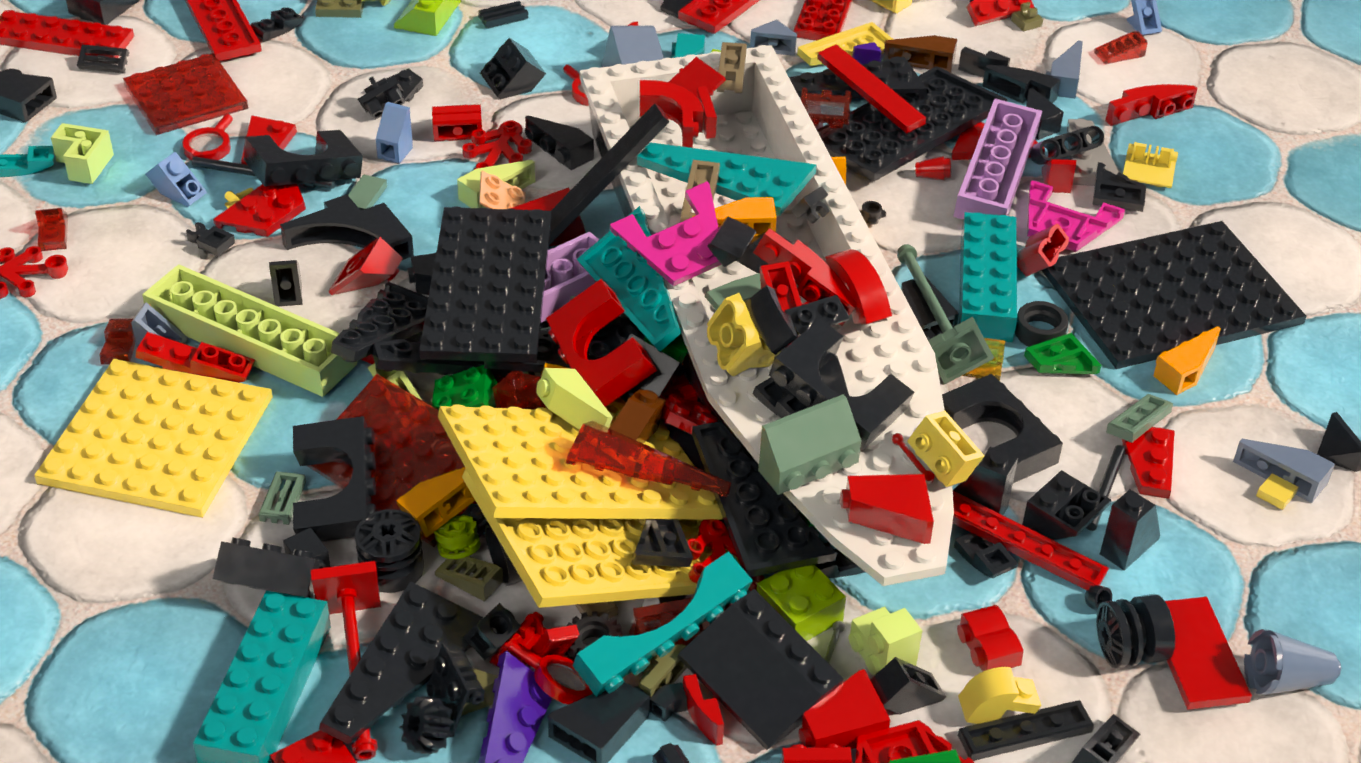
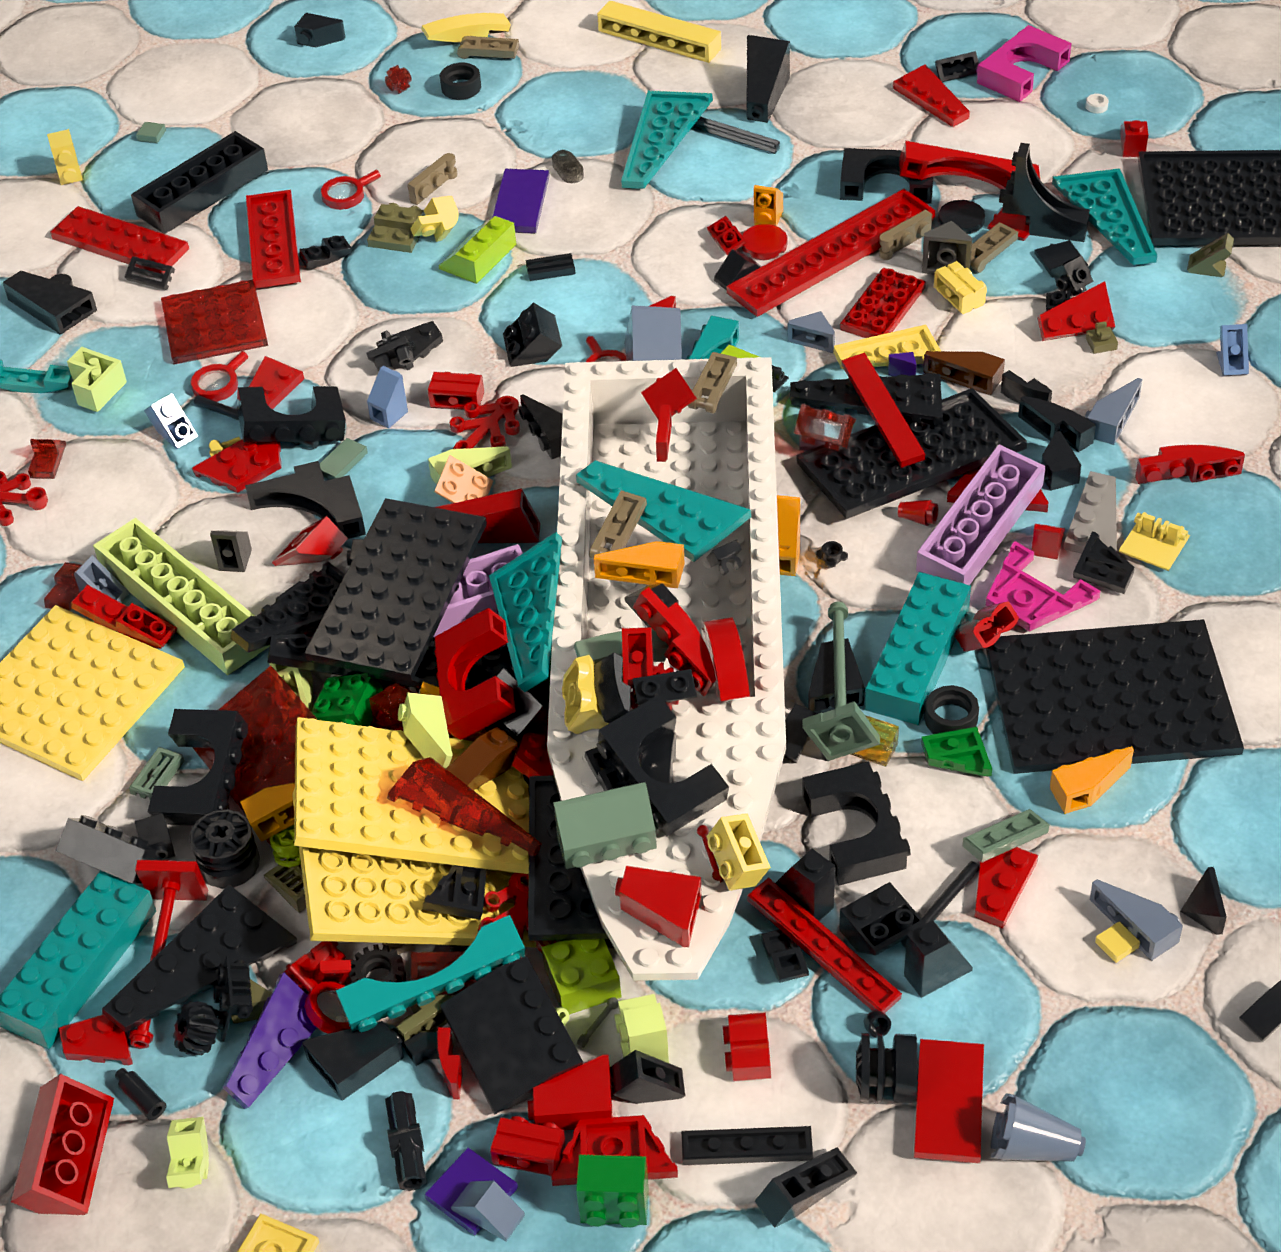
camera: 20 degrees right, 5 degrees up
black plate [186,222,235,257] -> none
black brick [463,603,521,660] -> none
black tile [549,103,670,245] -> none
dark pink wing [610,181,722,286] -> none
red arch [639,80,703,148] -> none
black slope [707,216,757,267] -> none
light yellow brick [958,667,1041,724] -> none
black beam [1030,126,1104,165] -> none
clear red slope [1094,31,1148,64] -> none

